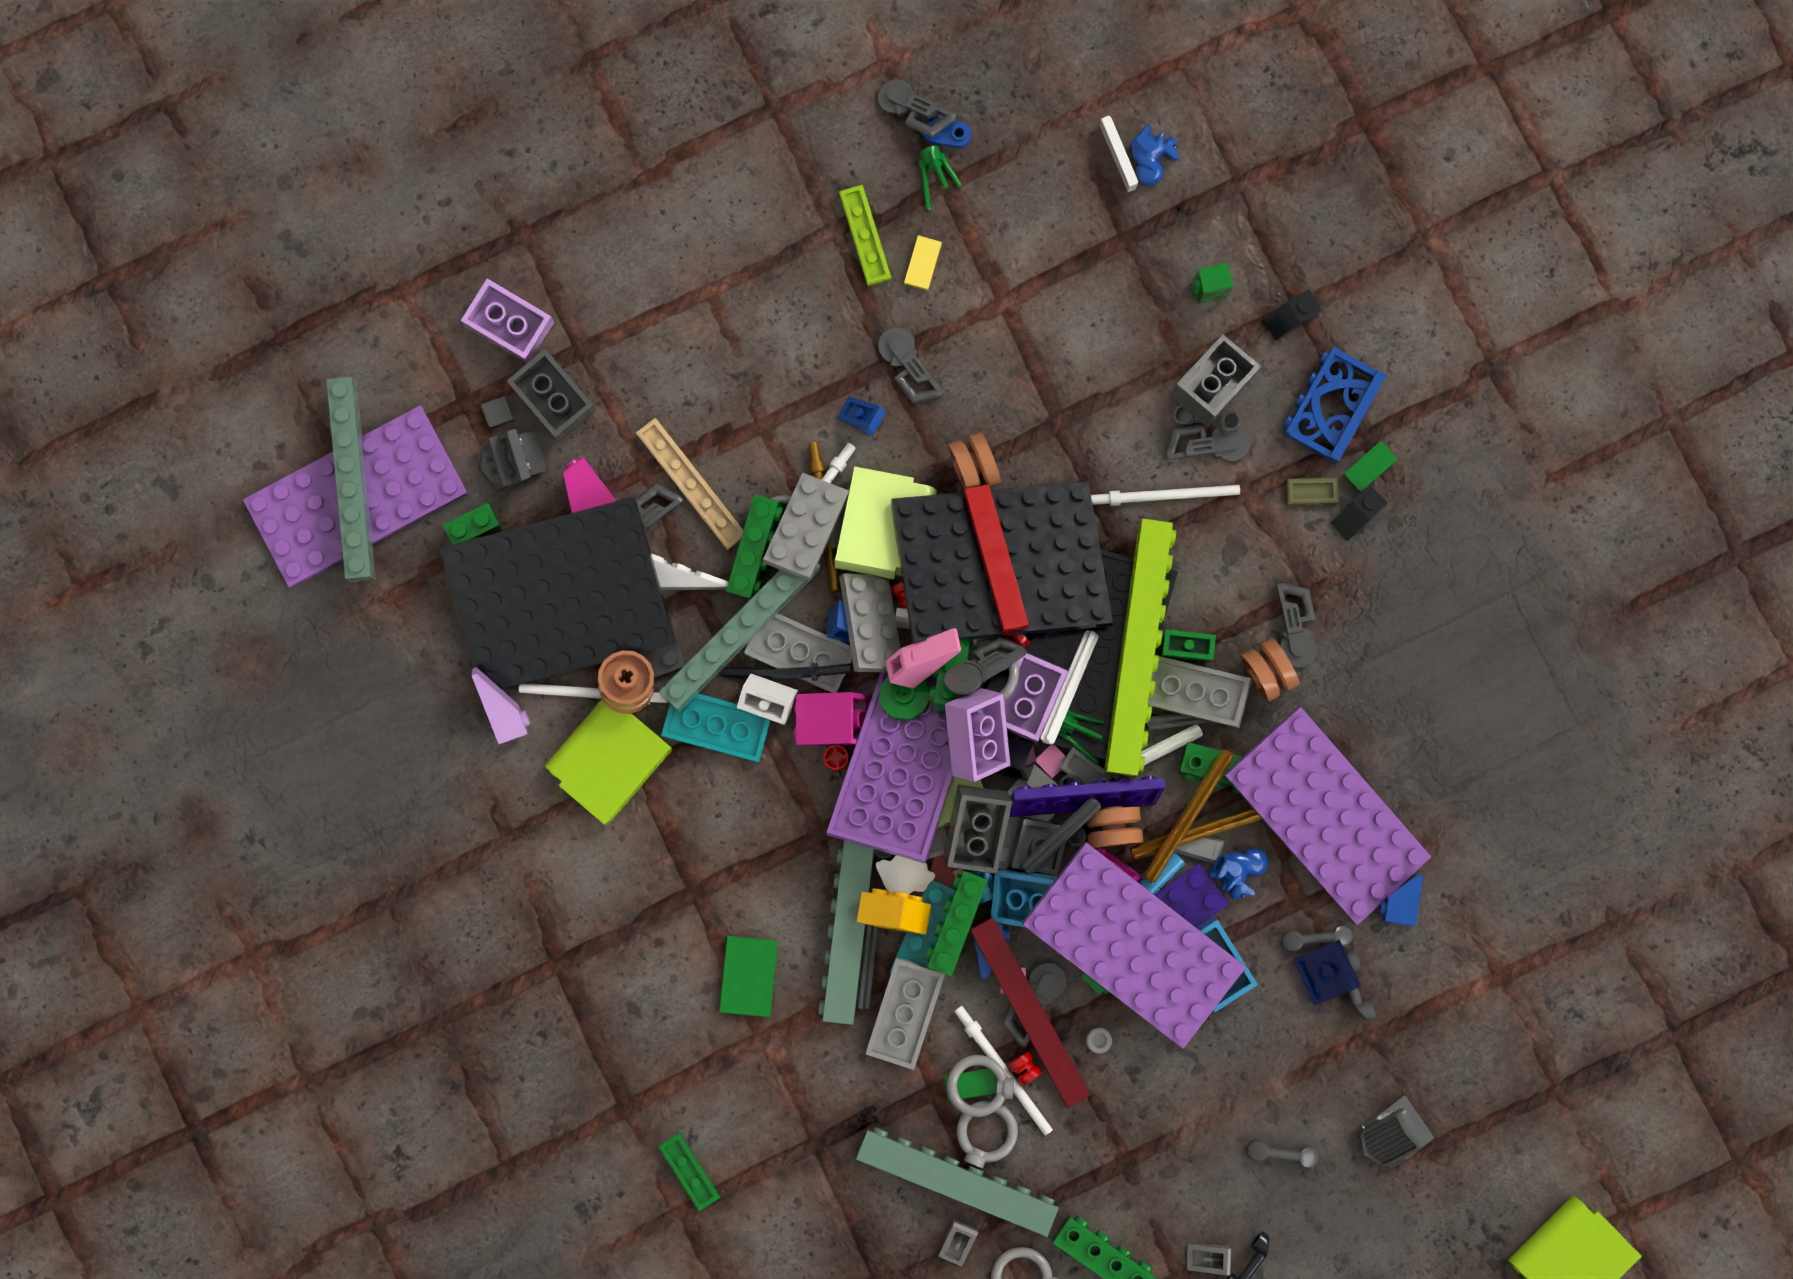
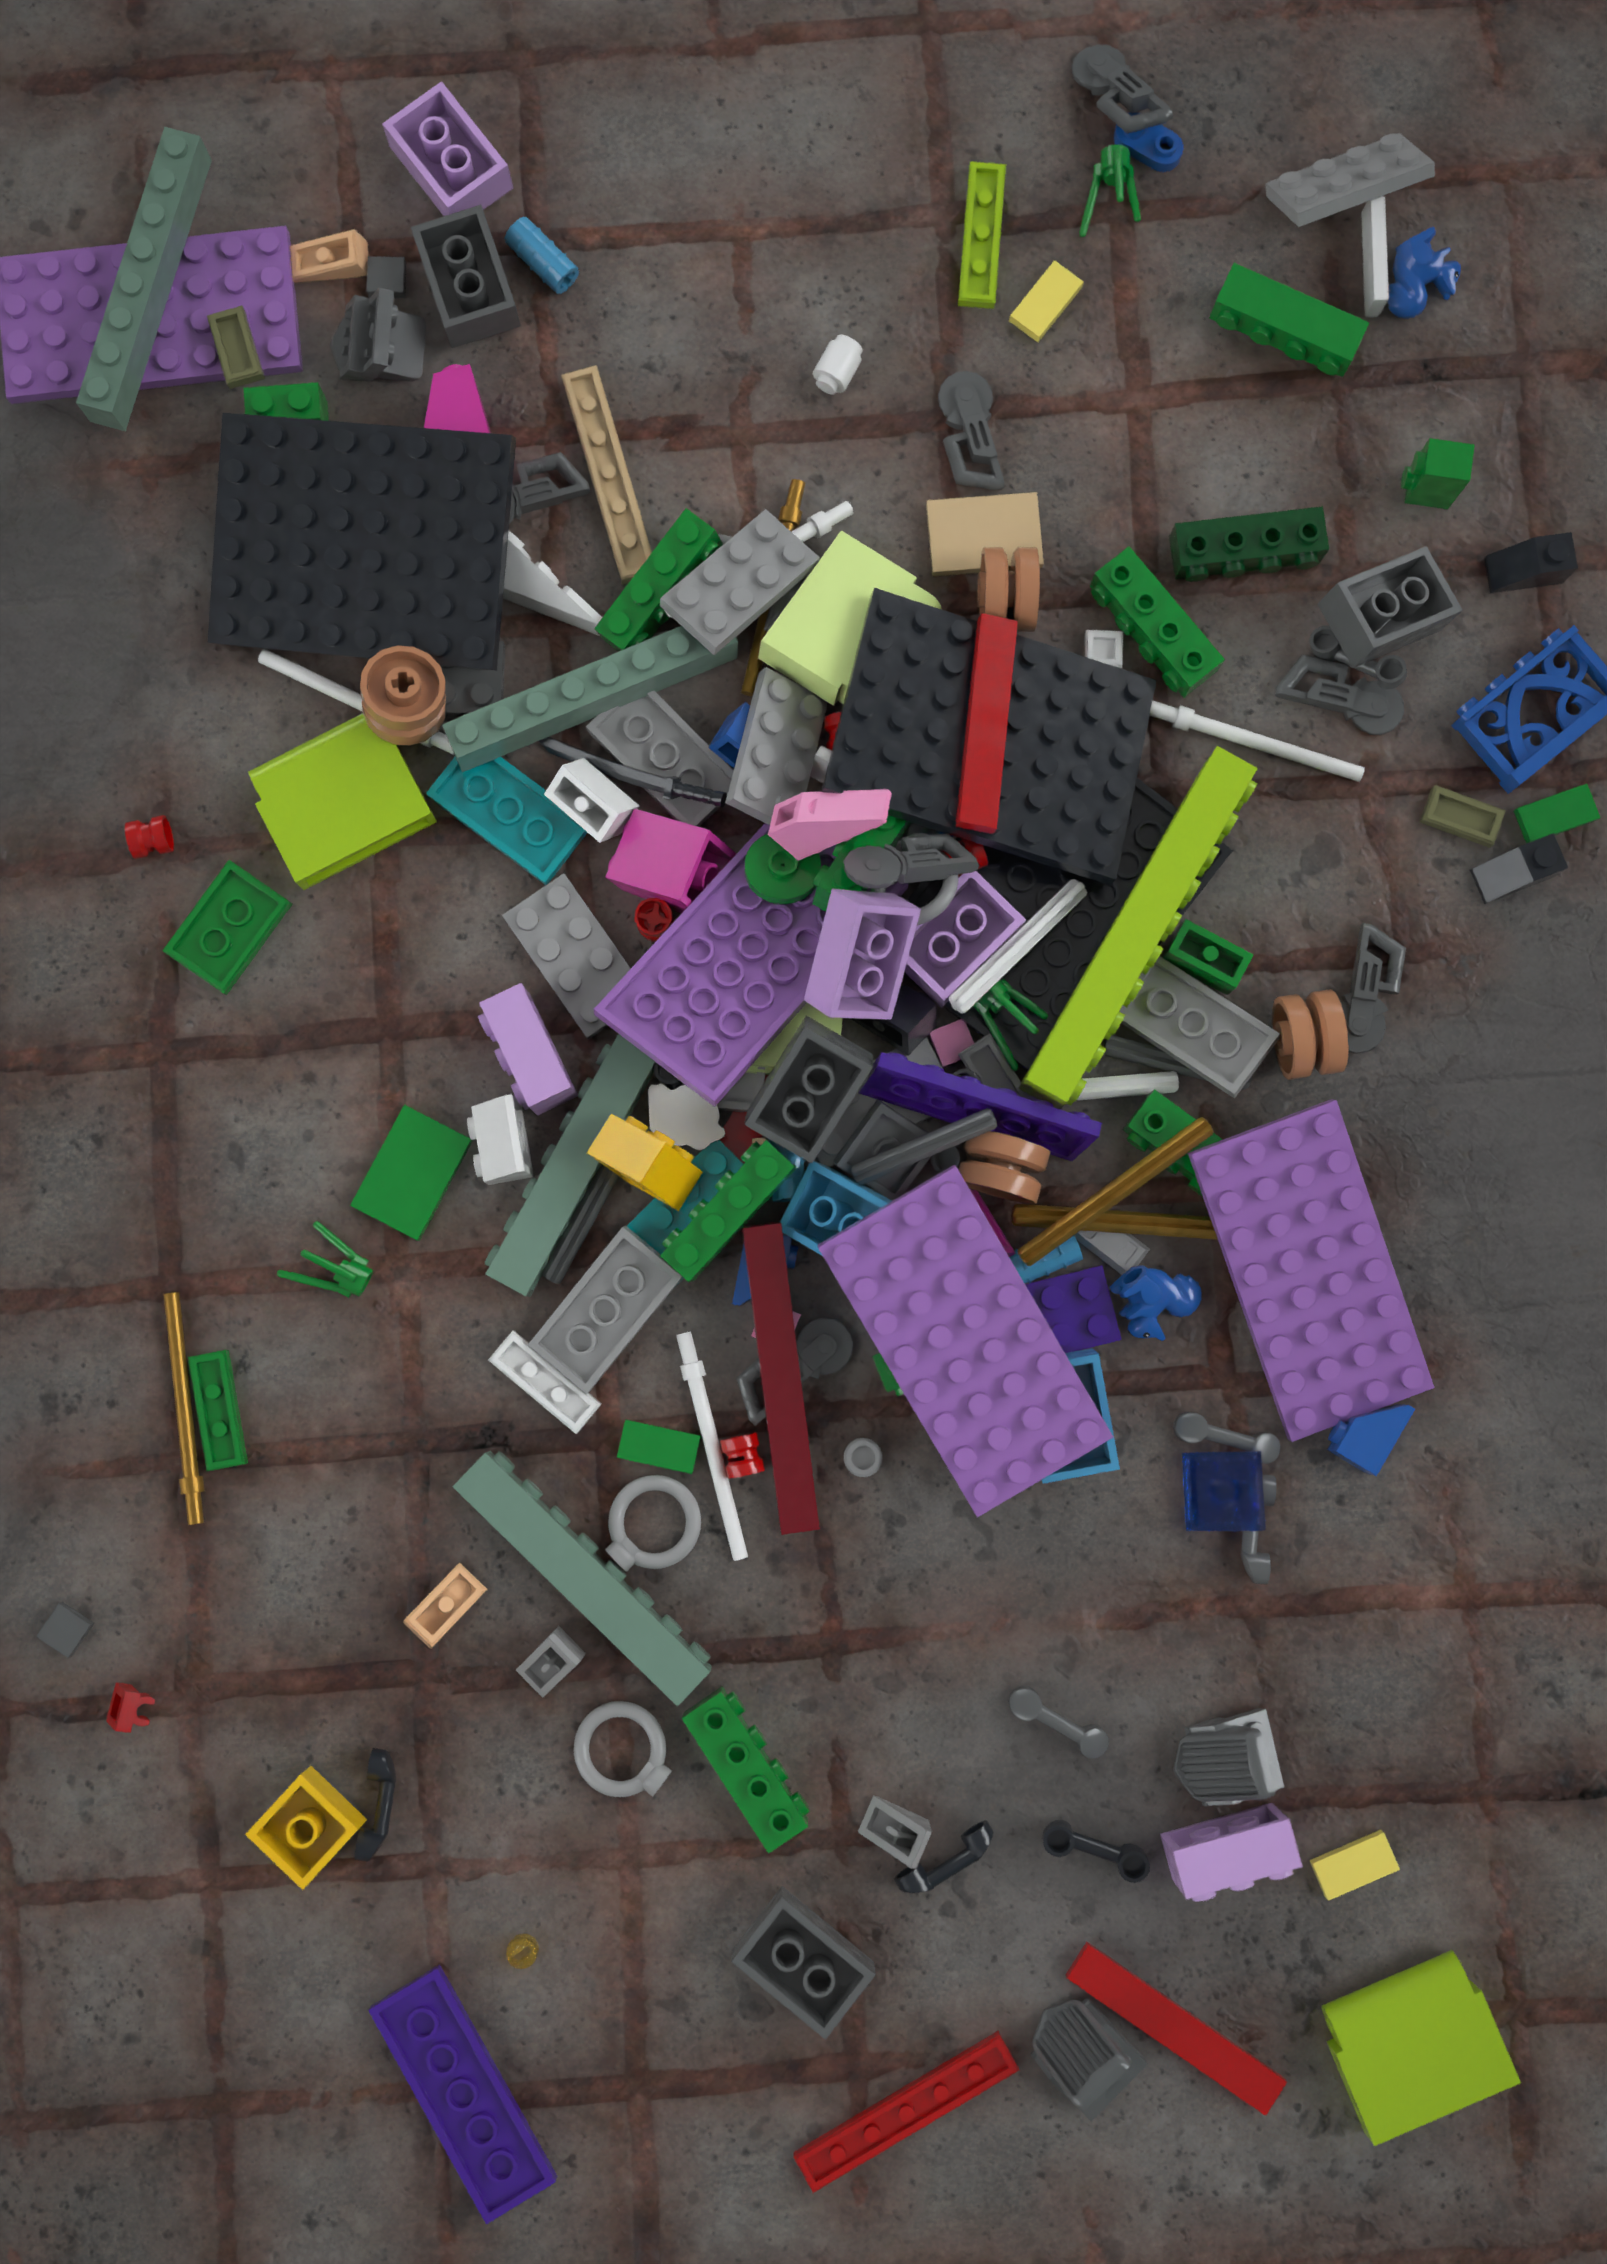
camera: 20 degrees right, 0 degrees up
lavender slope [472,667,530,744] -> none
blue slope [838,396,886,435] -> none
light grey piece [947,1055,1014,1117] -> none
none -> red wheel [125,815,174,859]
none -> green tile [162,860,293,995]
none -> pearl gold bar [164,1292,205,1525]
none -> olive tile [207,305,265,389]
none -> green plant [277,1221,374,1298]
none -> light nougat slope [290,229,369,283]
none -> light nougat slope [403,1562,487,1649]
none -> white slope [467,1094,534,1185]
none -> lavender brick [478,983,578,1116]
none -> white tile [488,1330,602,1434]
none -> light grey plate [502,873,631,1040]
none -> dark azure axle [505,217,579,294]
none -> white brick [813,335,863,395]
none -> tan tile [926,492,1044,576]
none -> black bar [1042,1820,1150,1883]
none -> white tile [1084,630,1123,669]
none -> green brick [1090,546,1225,698]
none -> lavender brick [1160,1803,1303,1902]
none -> dark green brick [1169,506,1329,582]
none -> green brick [1209,263,1370,378]
none -> light grey plate [1266,133,1435,227]
none -> light yellow tile [1309,1830,1400,1901]

